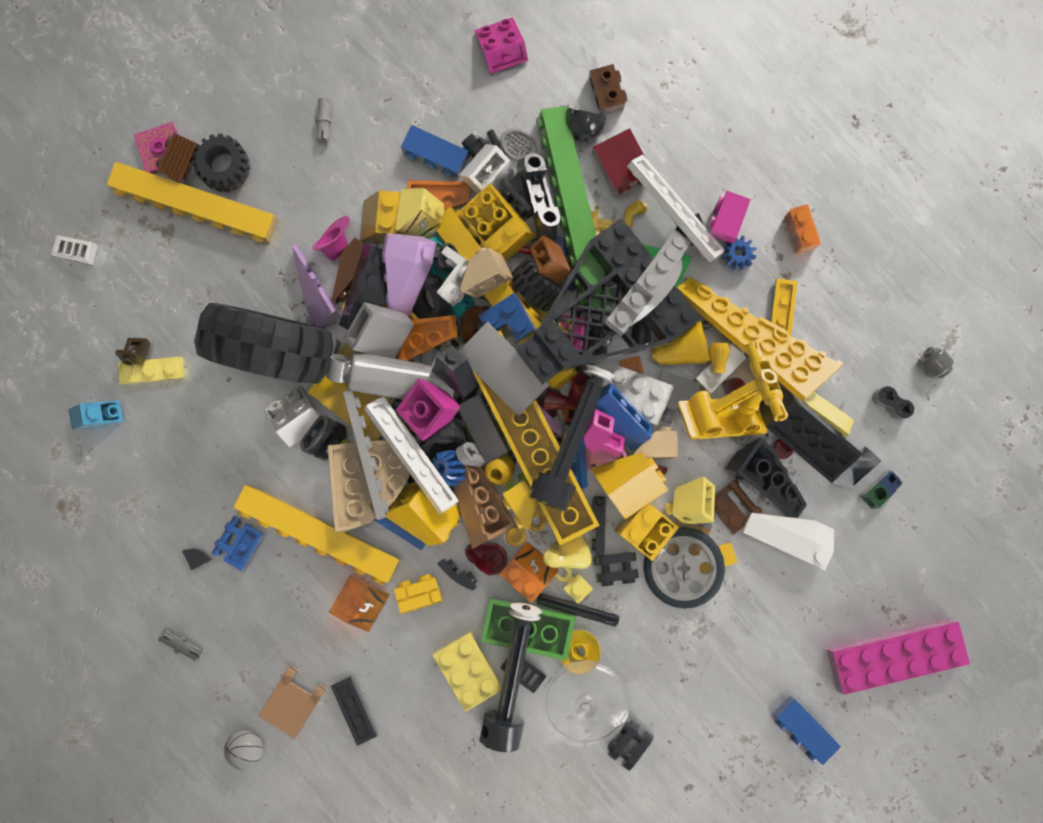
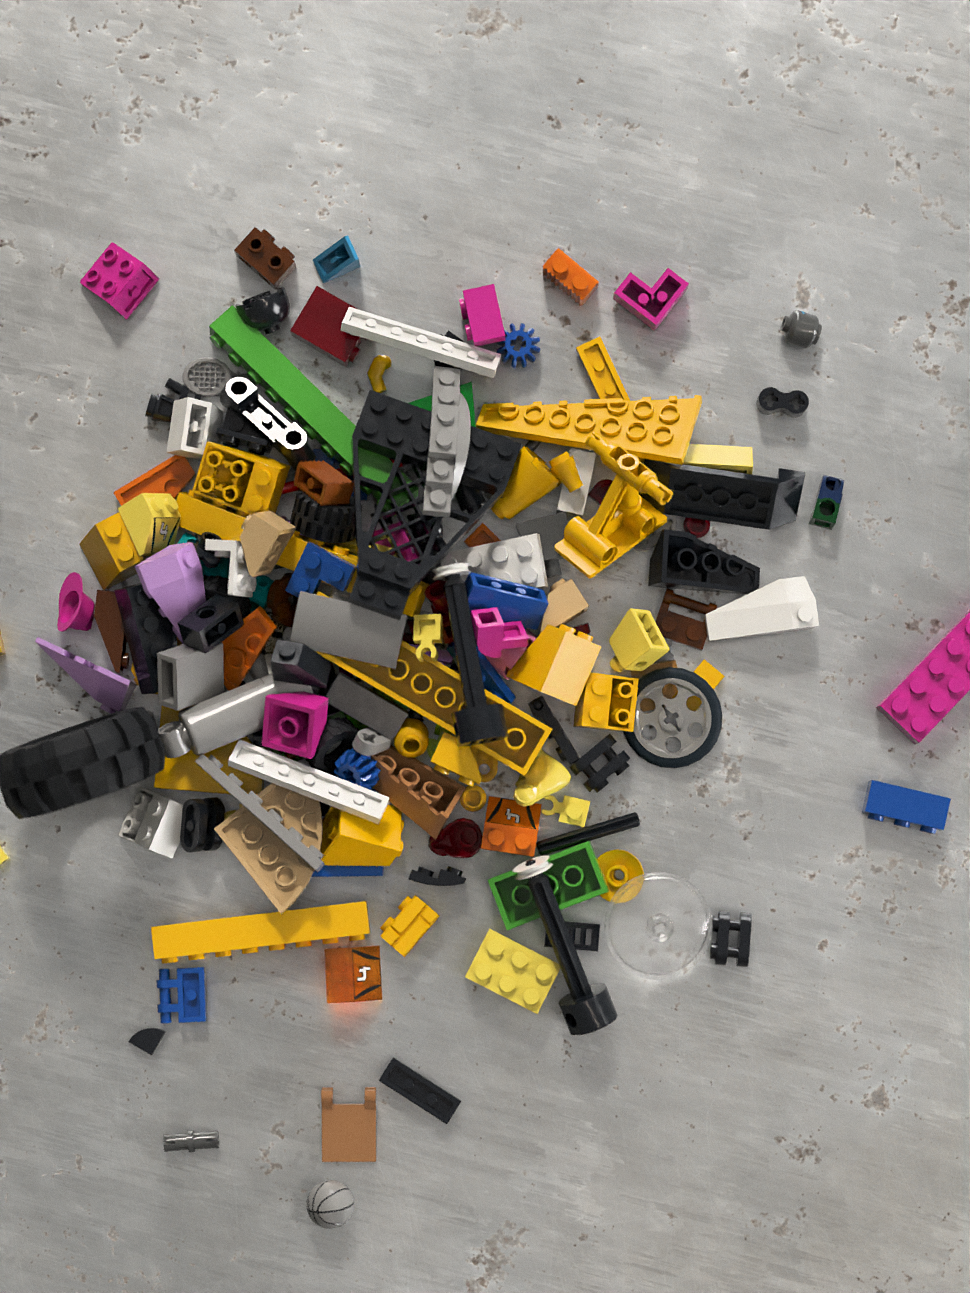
camera: 30 degrees left, 0 degrees up
blue brick [401,125,469,179] -> none
clear yellow bracket [591,206,616,233] -> none
none -> black brick [177,594,244,654]
none -> dark azure slope [313,236,360,283]
none -> light yellow plate [413,614,443,662]
none -> dark pink brick [613,268,689,331]

